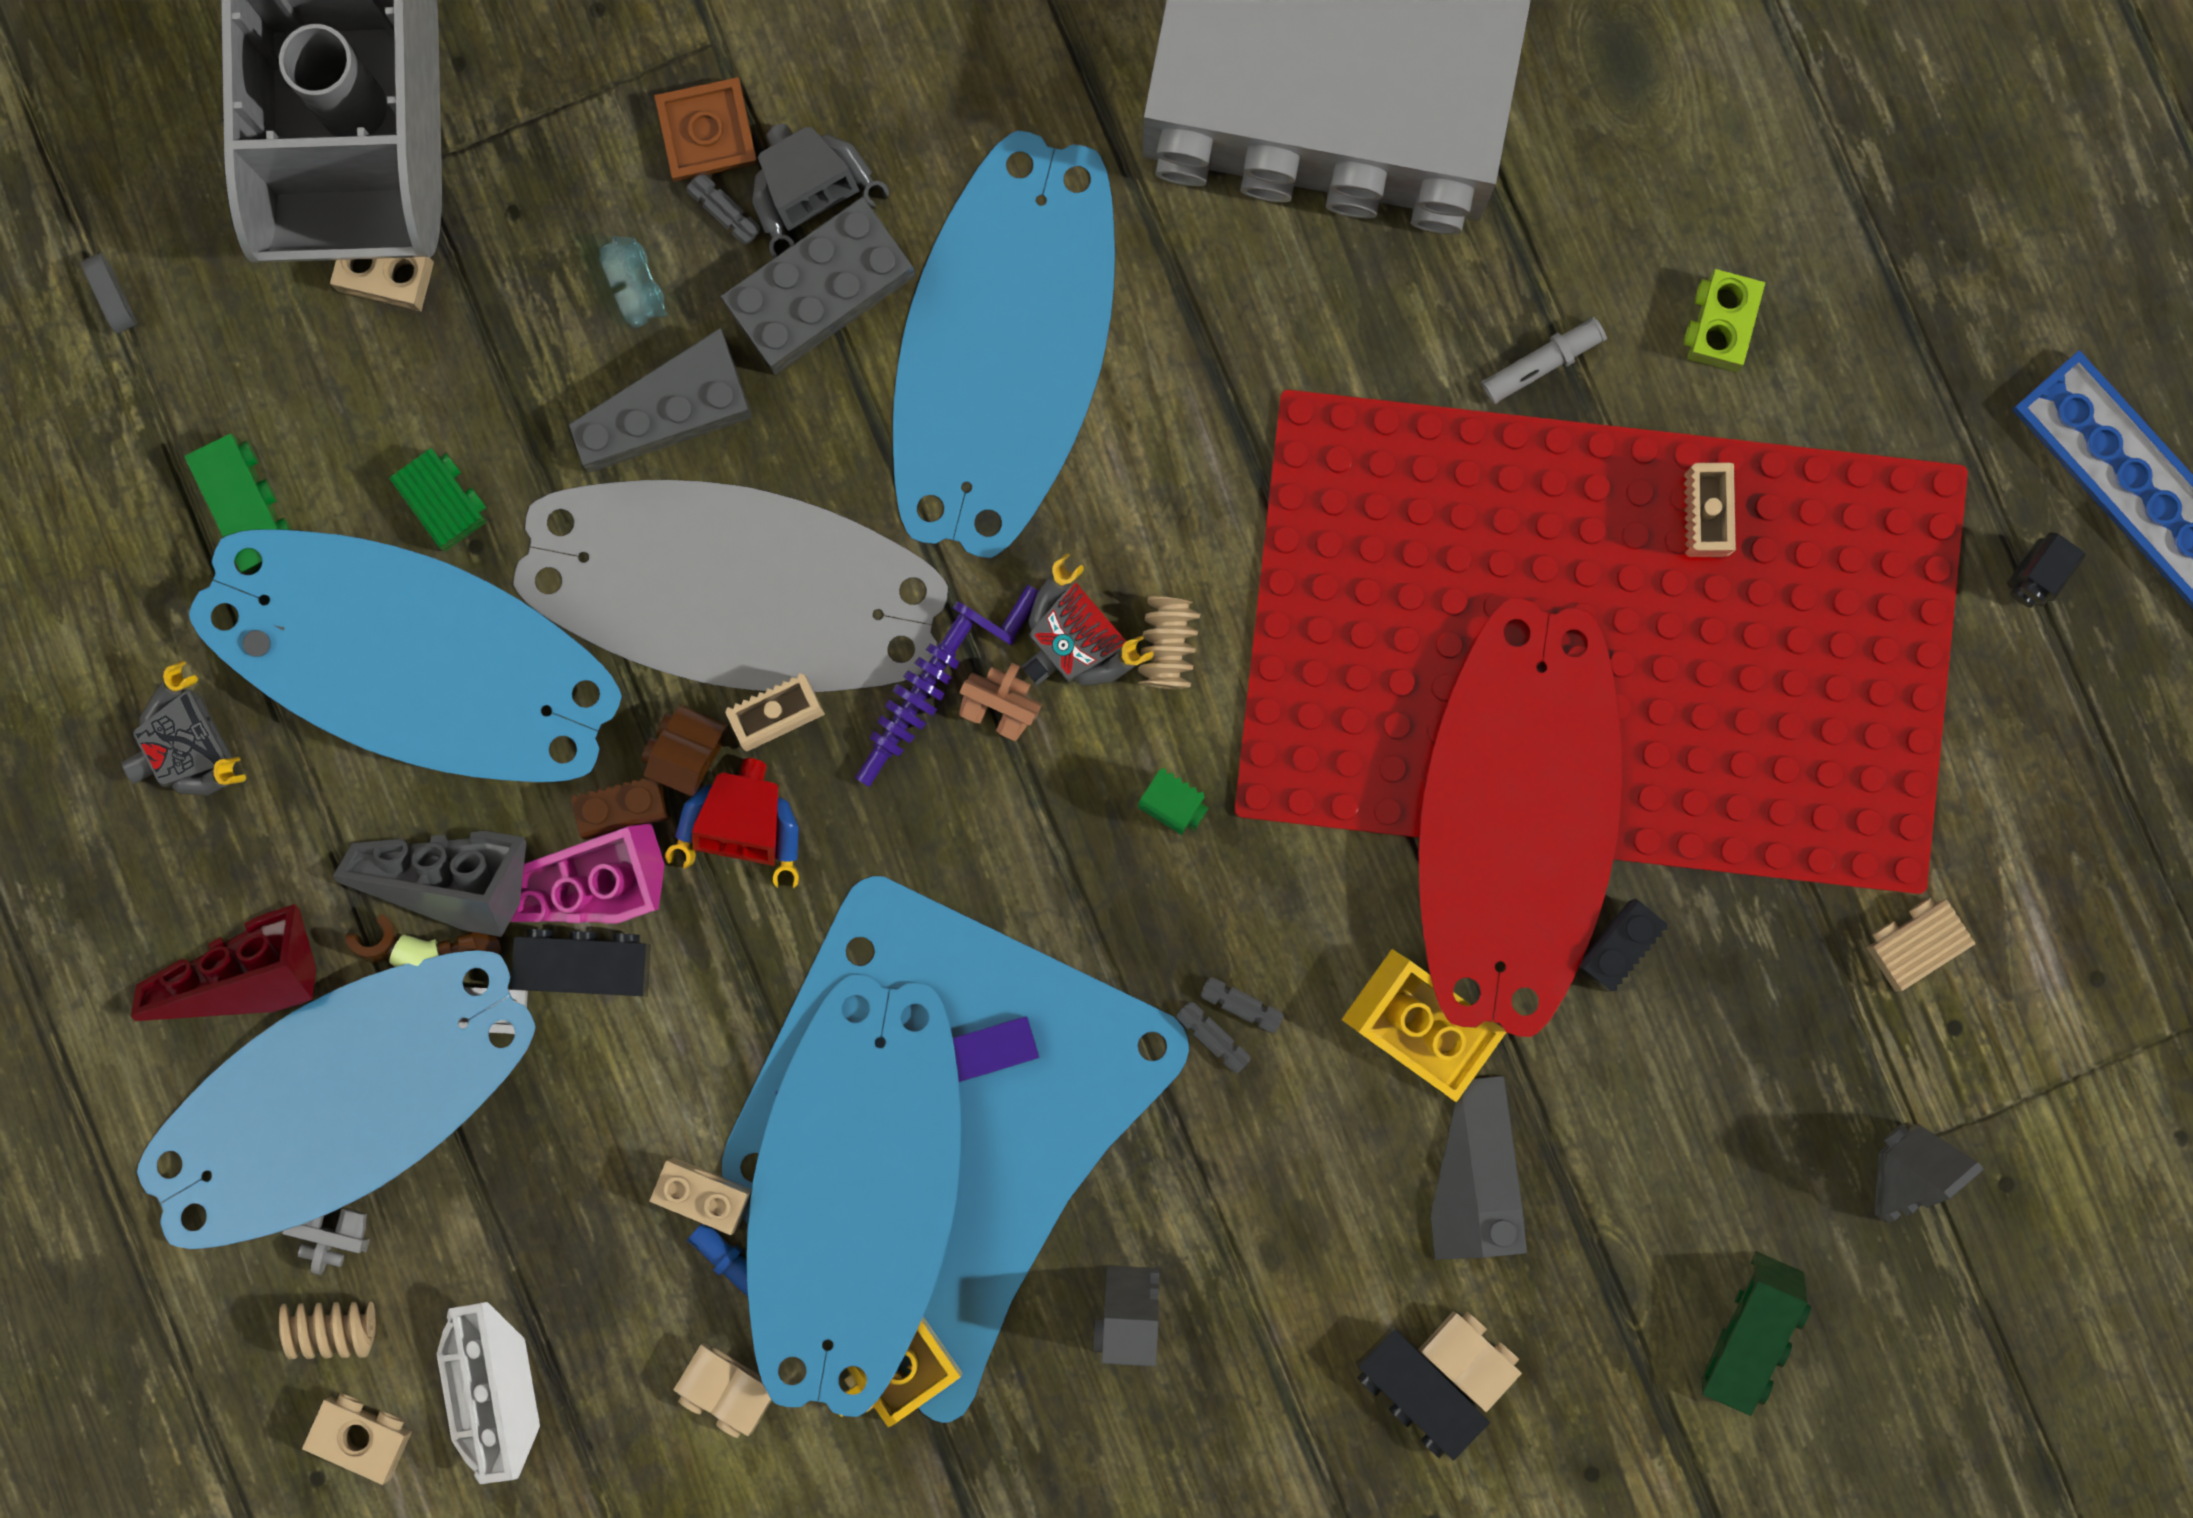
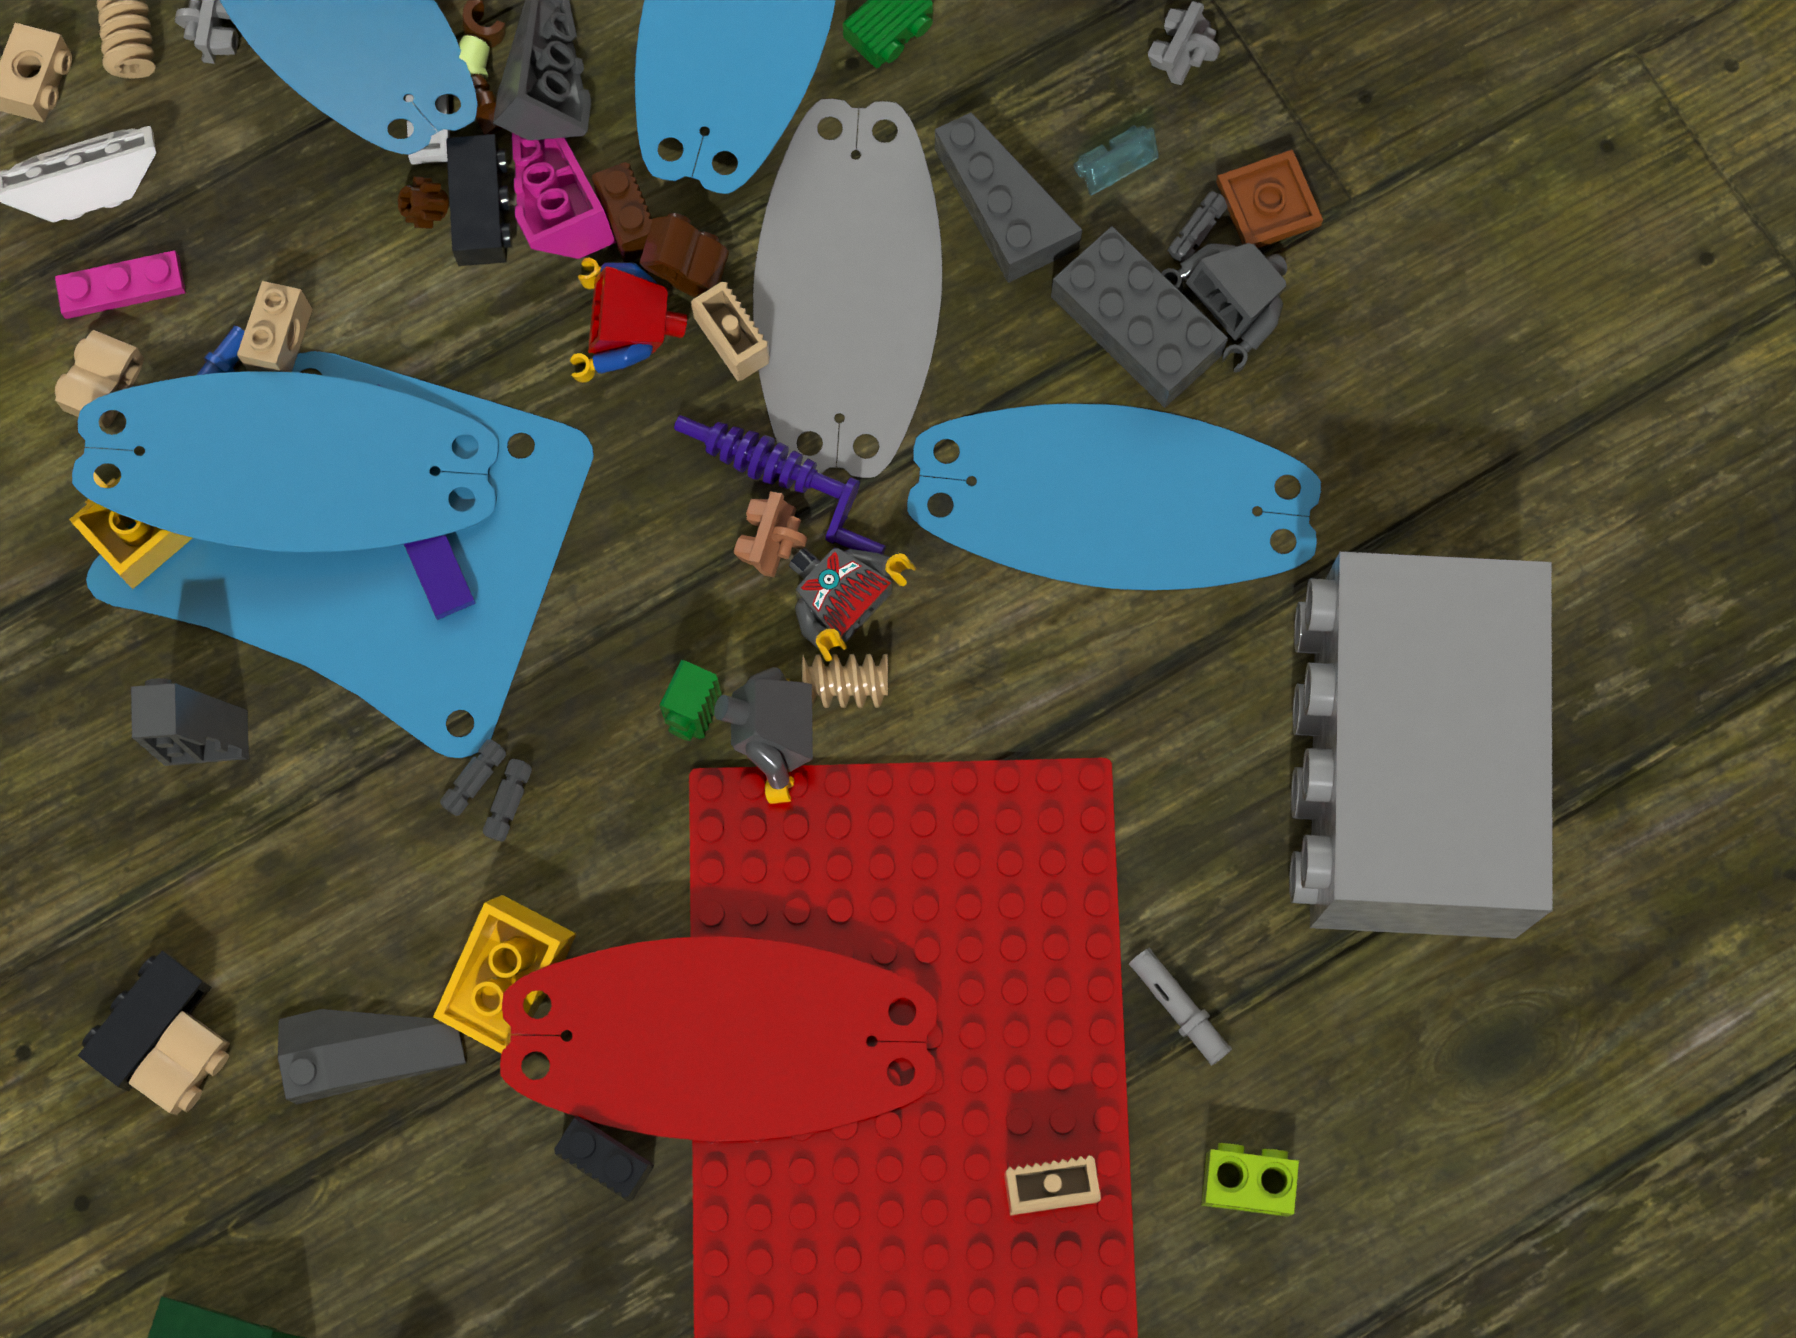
camera: 80 degrees right, 10 degrees down
none -> dark pink plate [55,250,186,319]
none -> reddish brown gear [398,177,449,229]
none -> dark grey torso [714,667,813,804]
none -> light grey hips [1148,1,1220,85]

